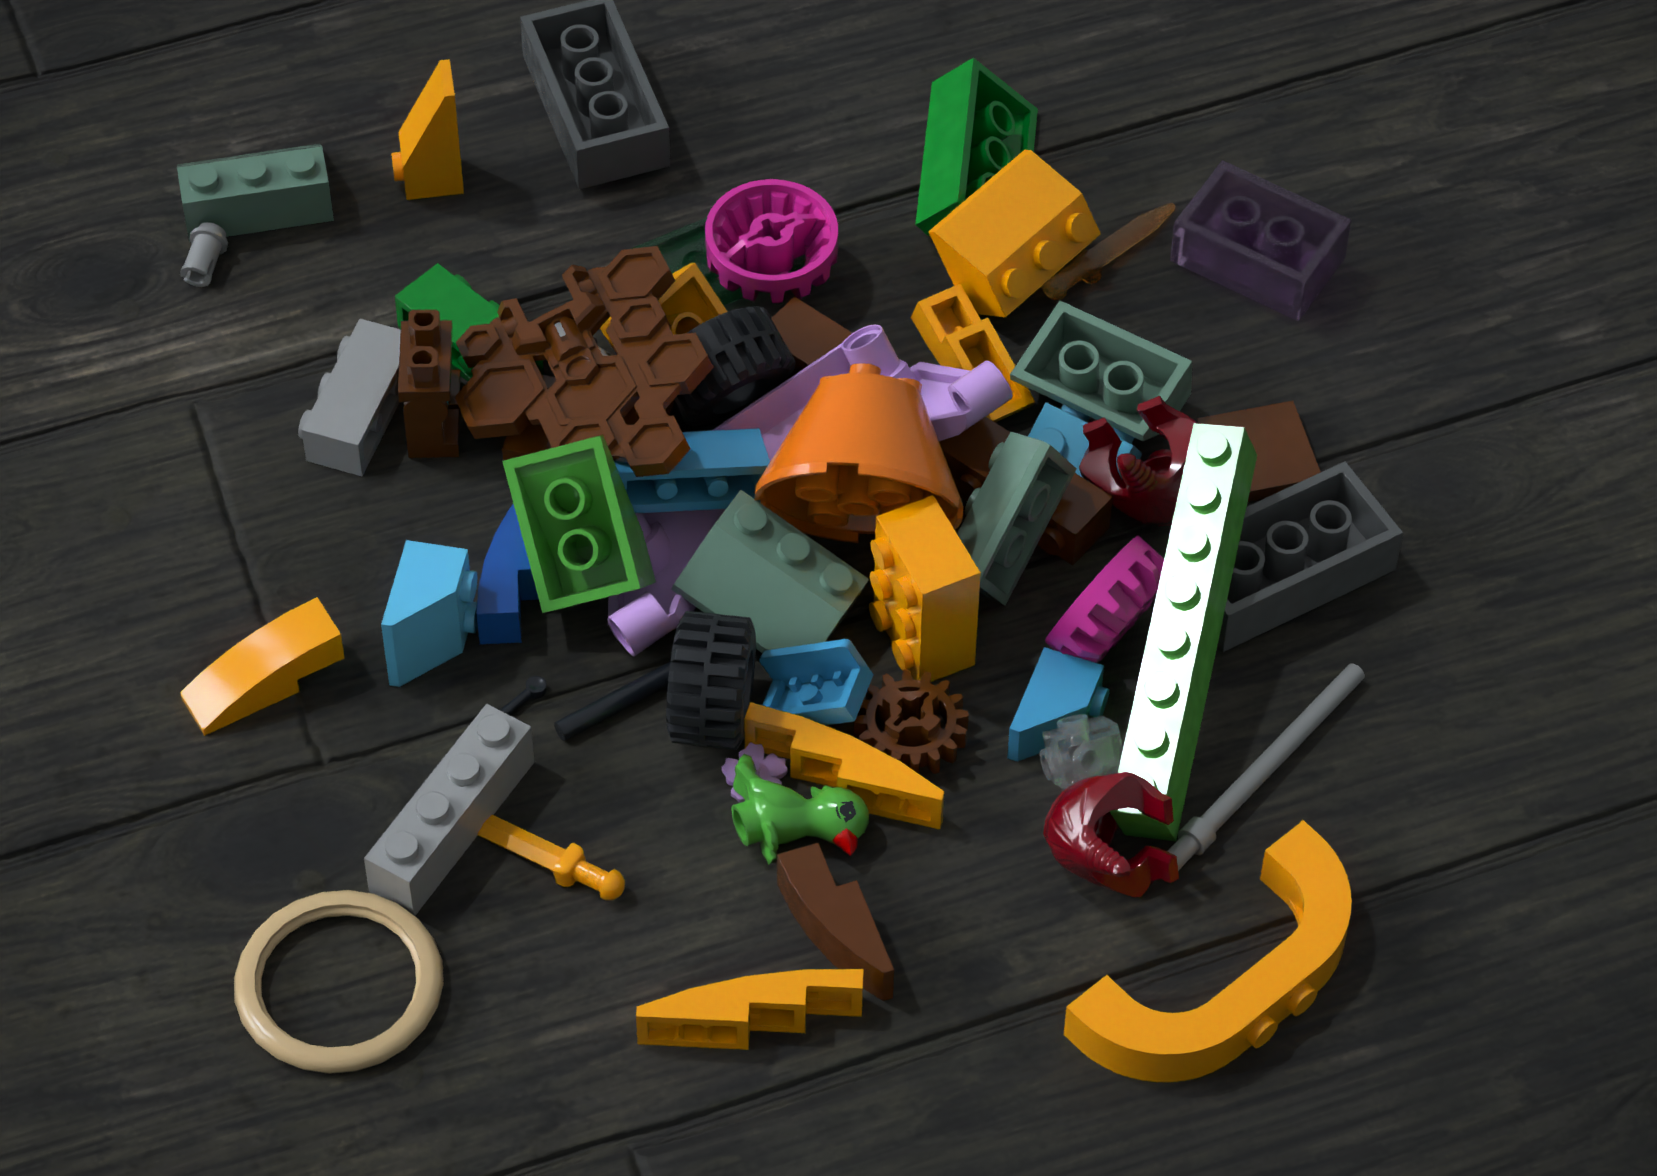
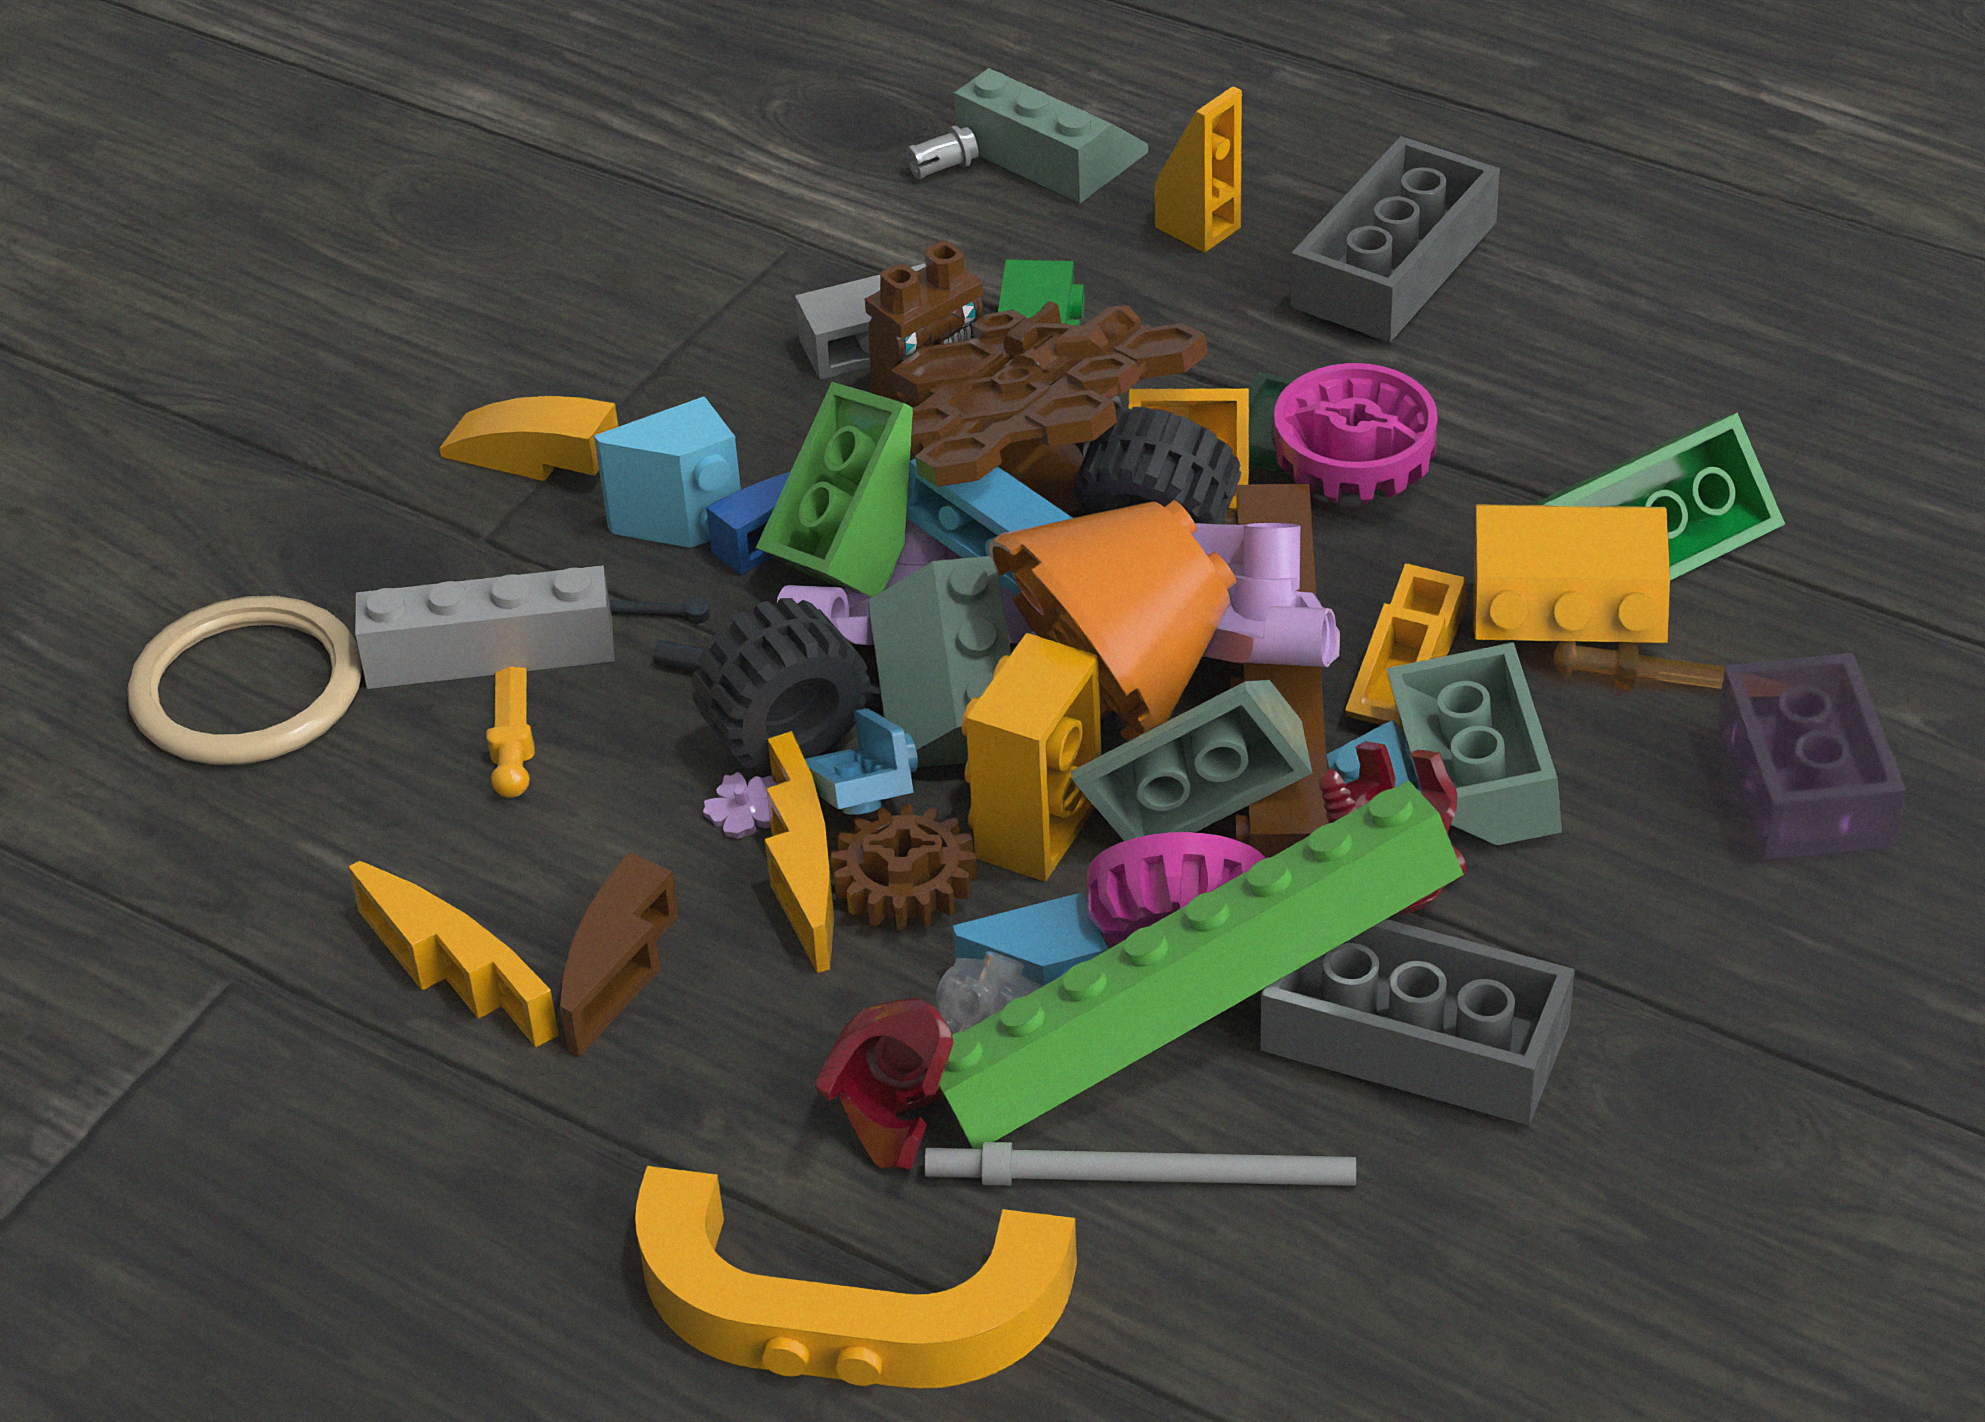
camera: 55 degrees right, 10 degrees down
bright green animal [731,753,869,865] -> none
reddish brown tile [1197,401,1321,502] -> none

